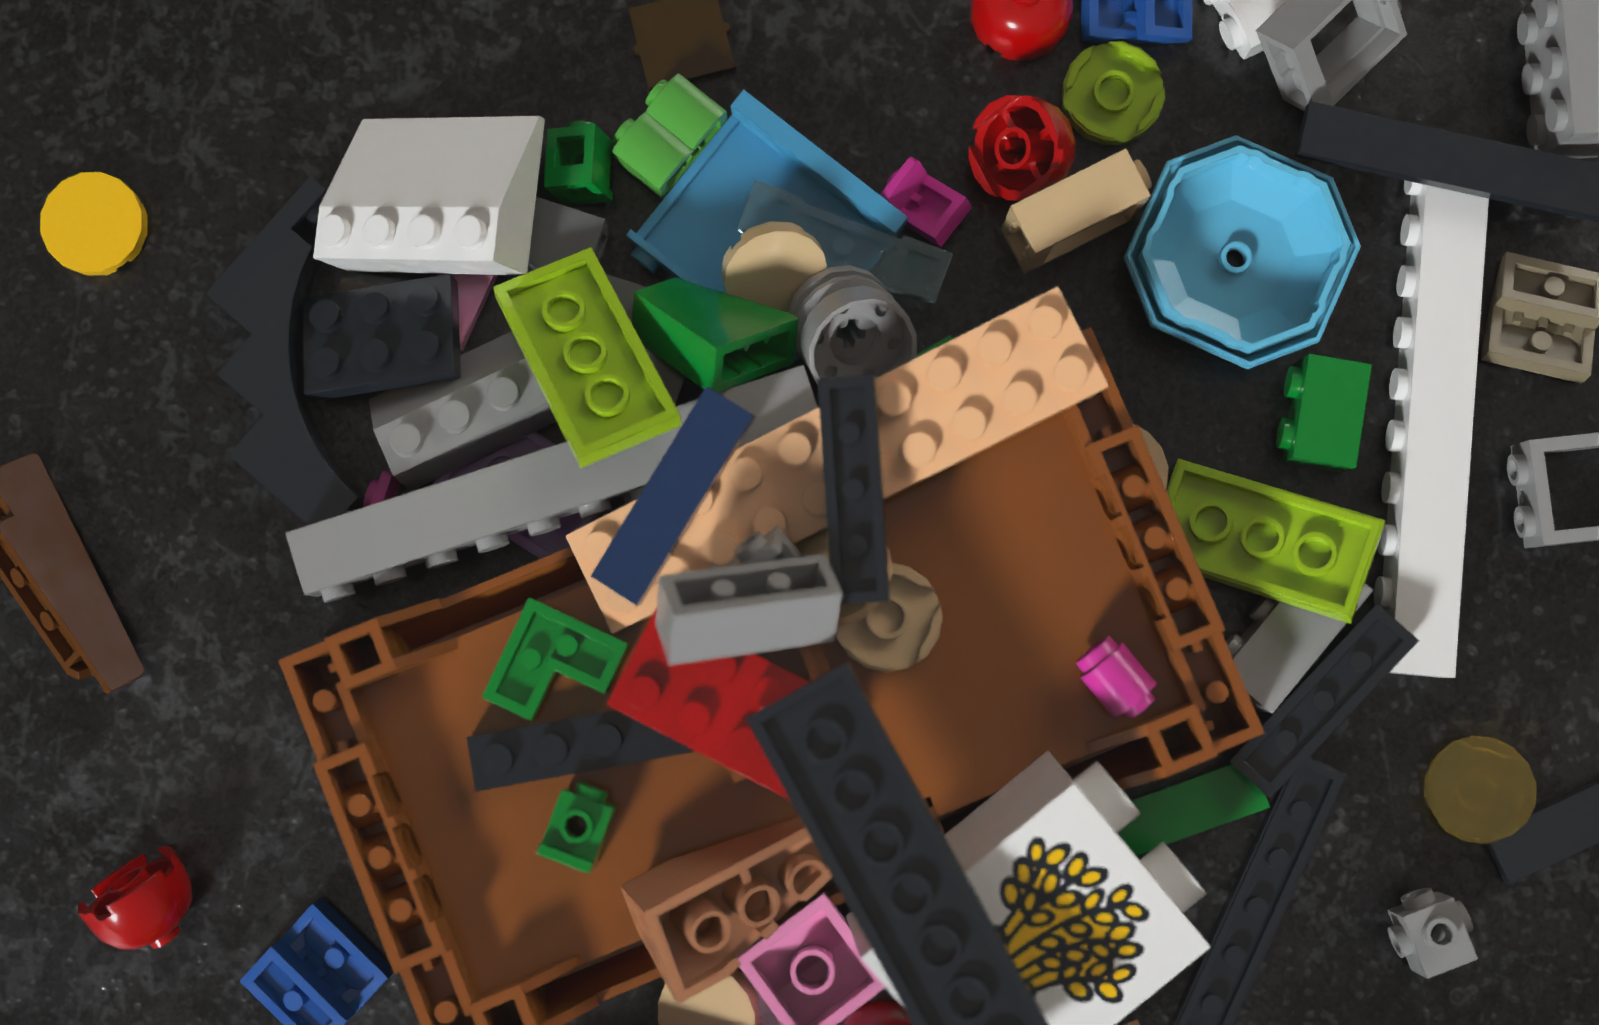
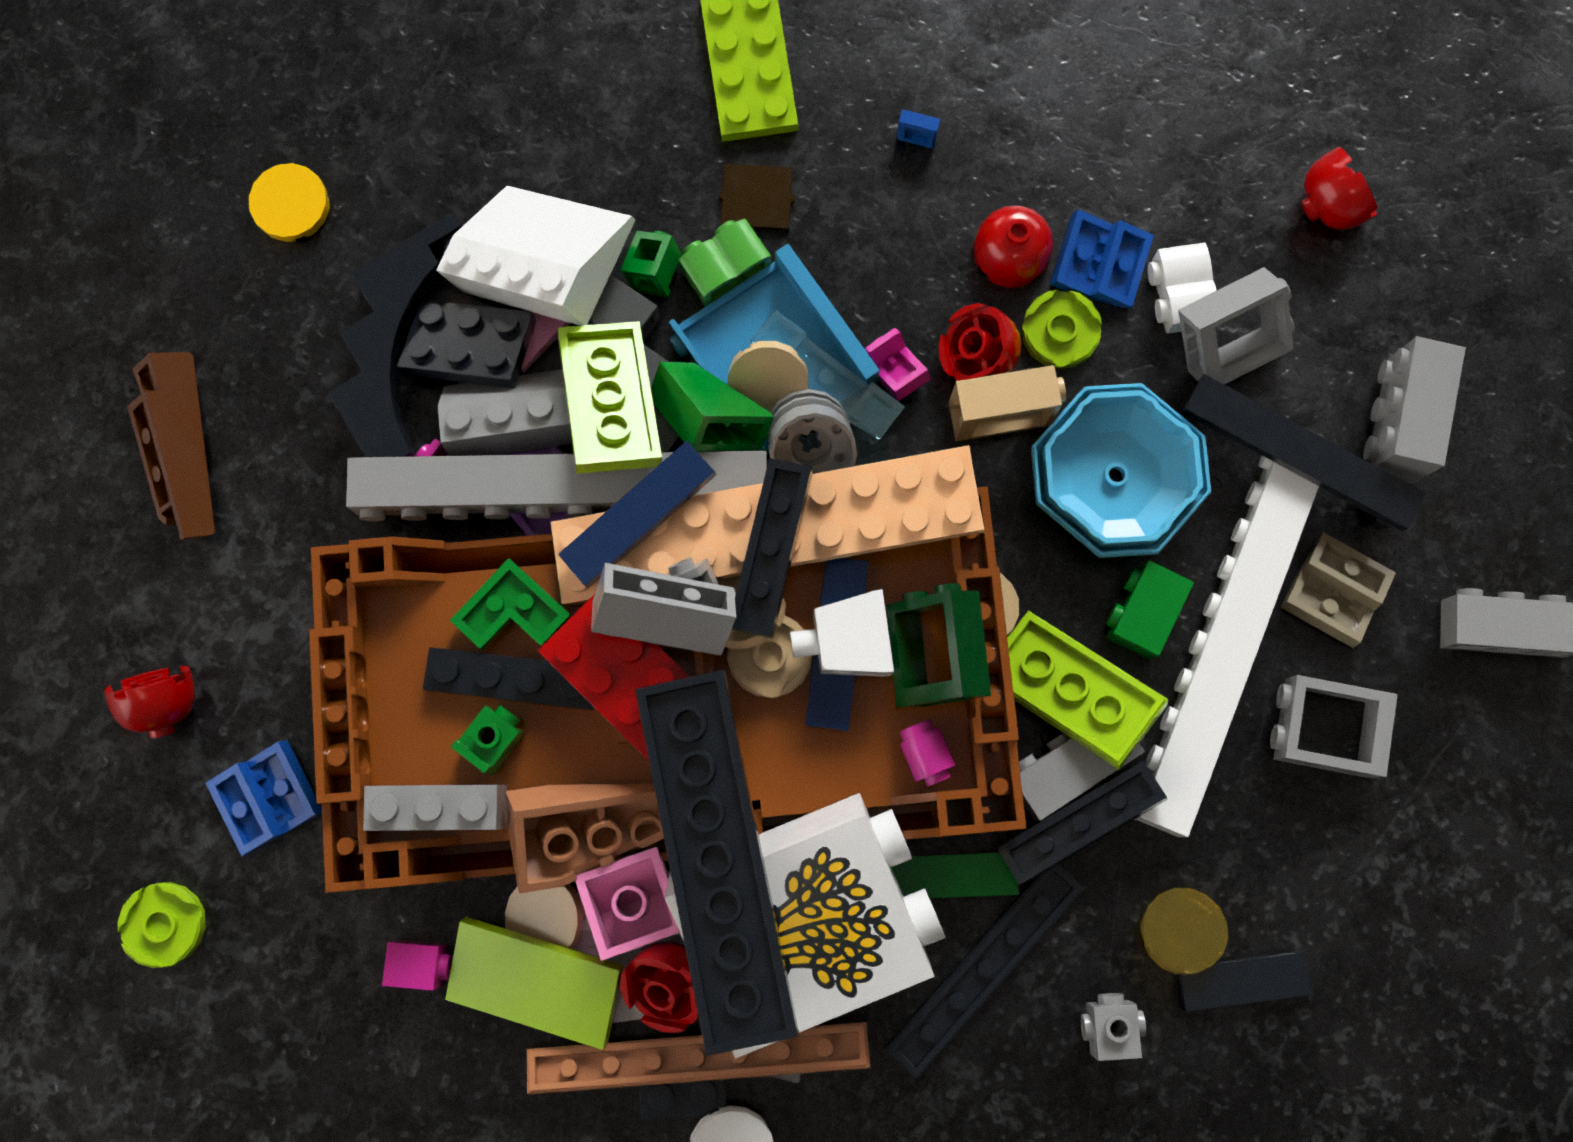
camera: 15 degrees right, 5 degrees down
none -> light grey brick [363,785,507,831]
none -> white torso [790,589,894,677]
none -> dark blue tile [805,558,869,732]
none -> dark green window [886,583,991,708]

